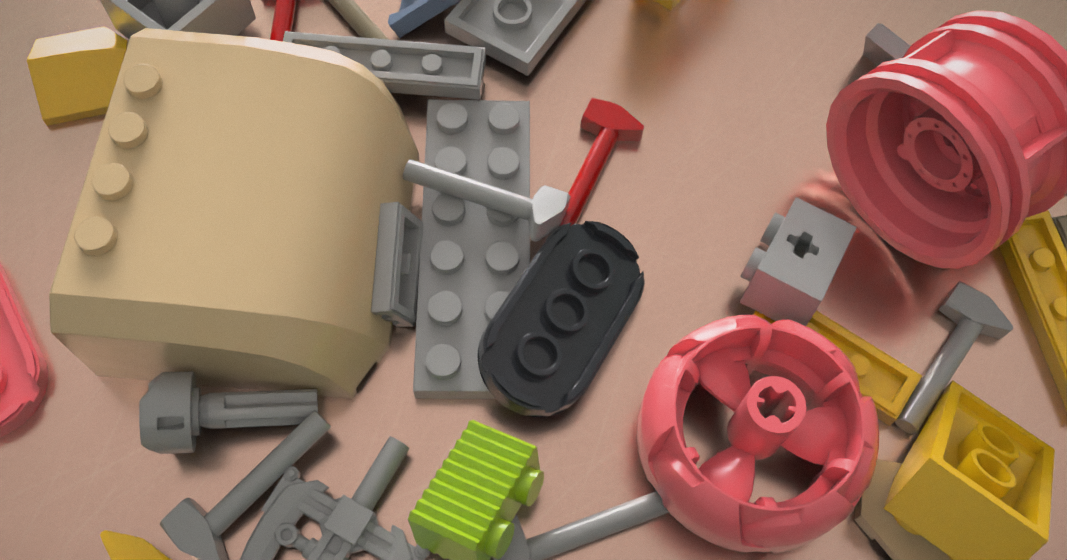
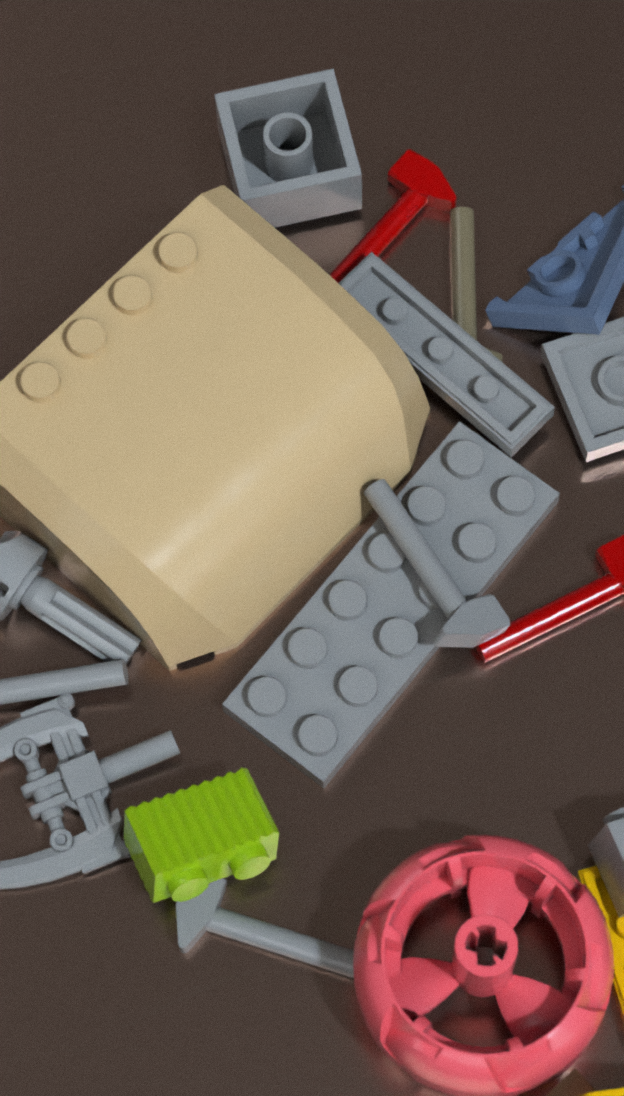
camera: 45 degrees right, 5 degrees up
yellow slope [27,27,128,126] -> none
light grey tile [371,202,423,327] -> none
black tile [477,221,645,417] -> none

